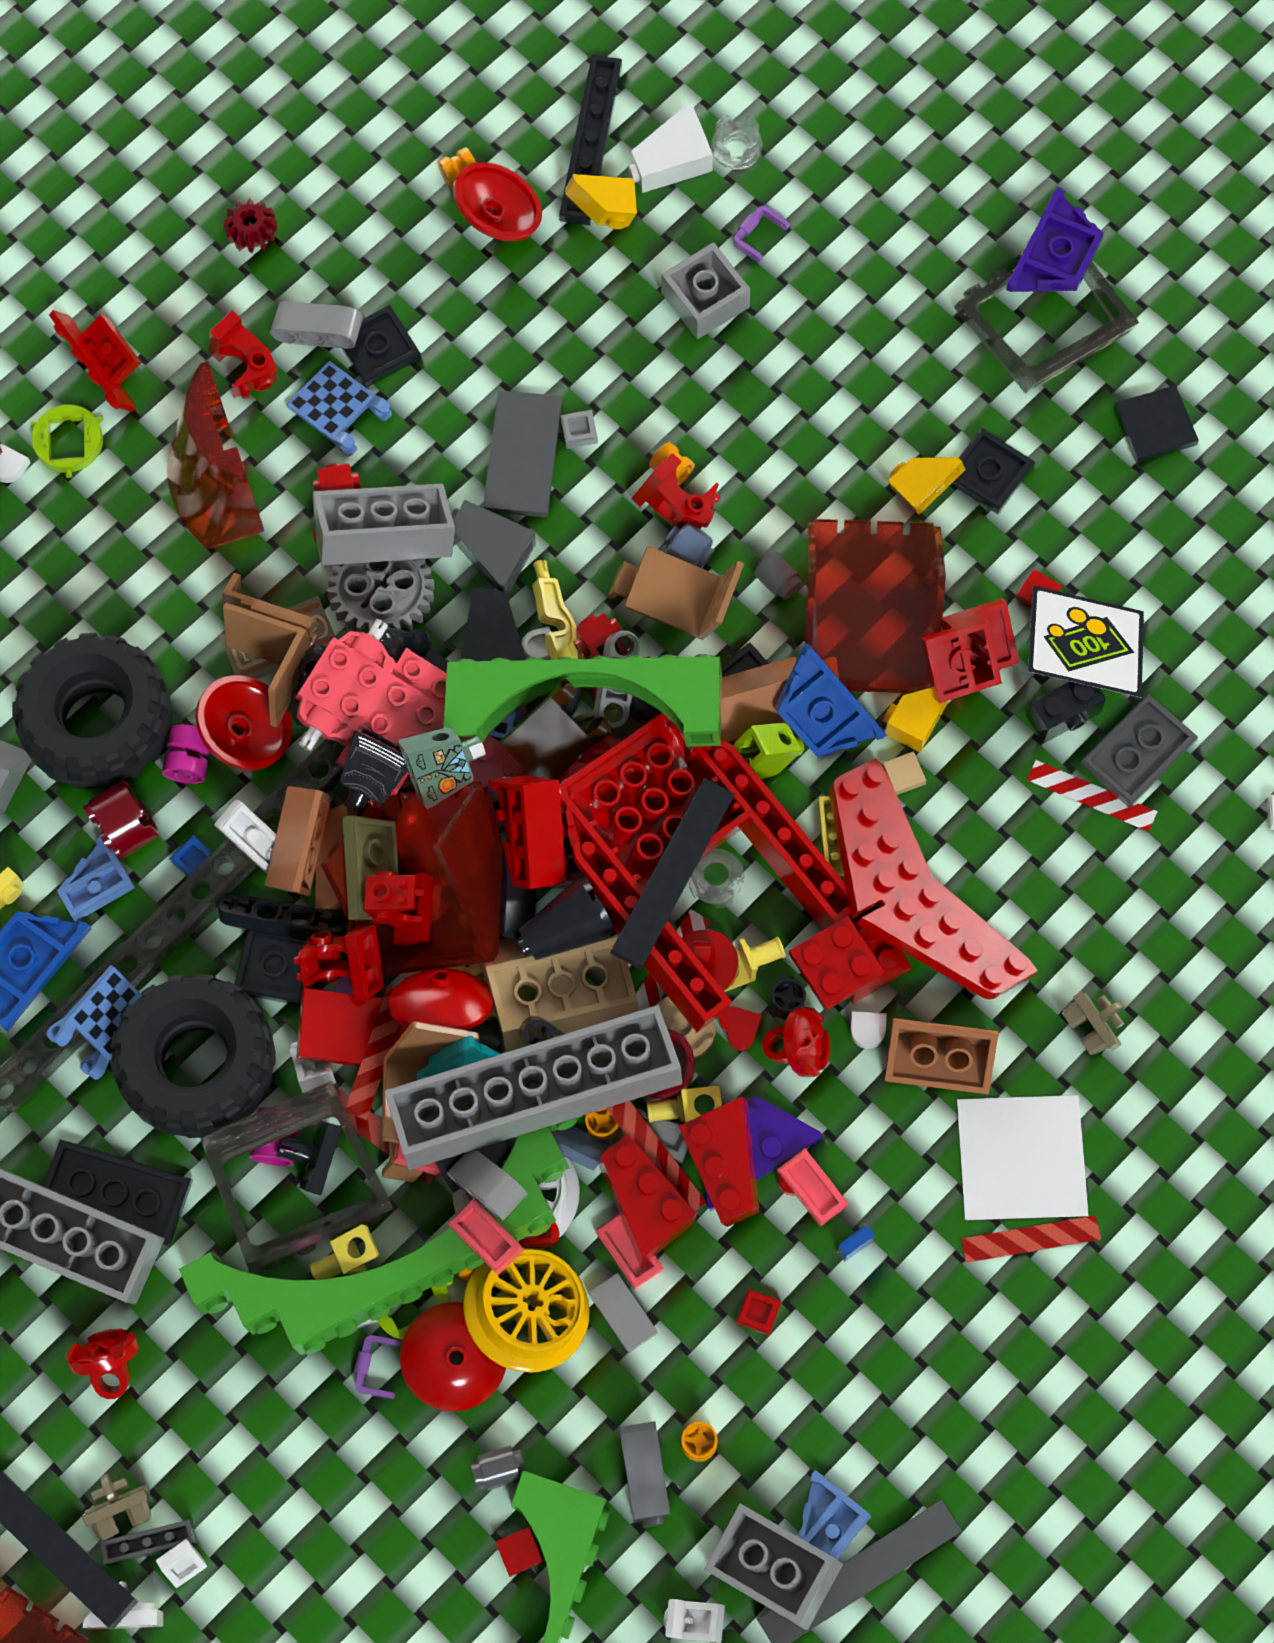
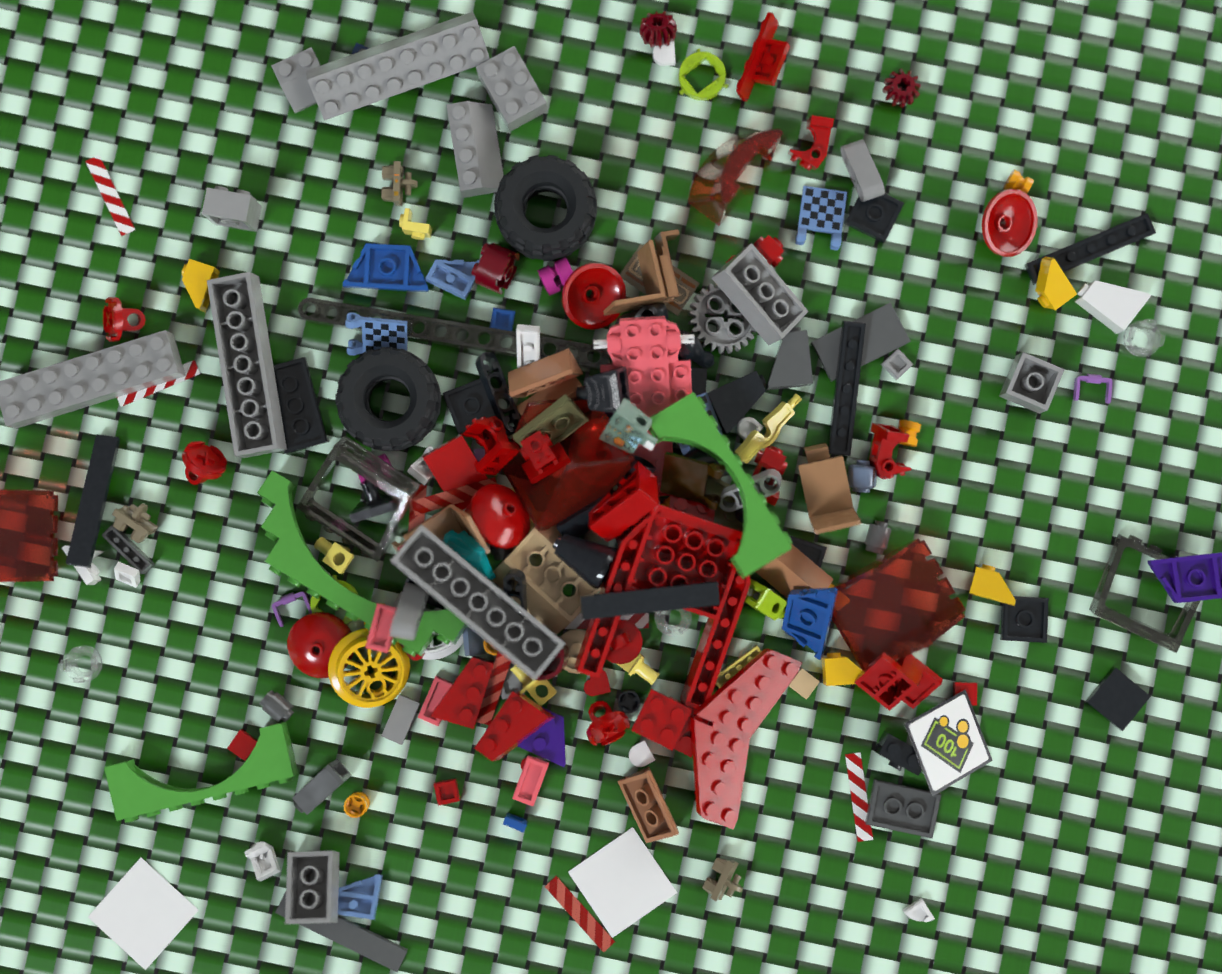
camera: 55 degrees right, 15 degrees up
none -> black tile [828,321,866,456]

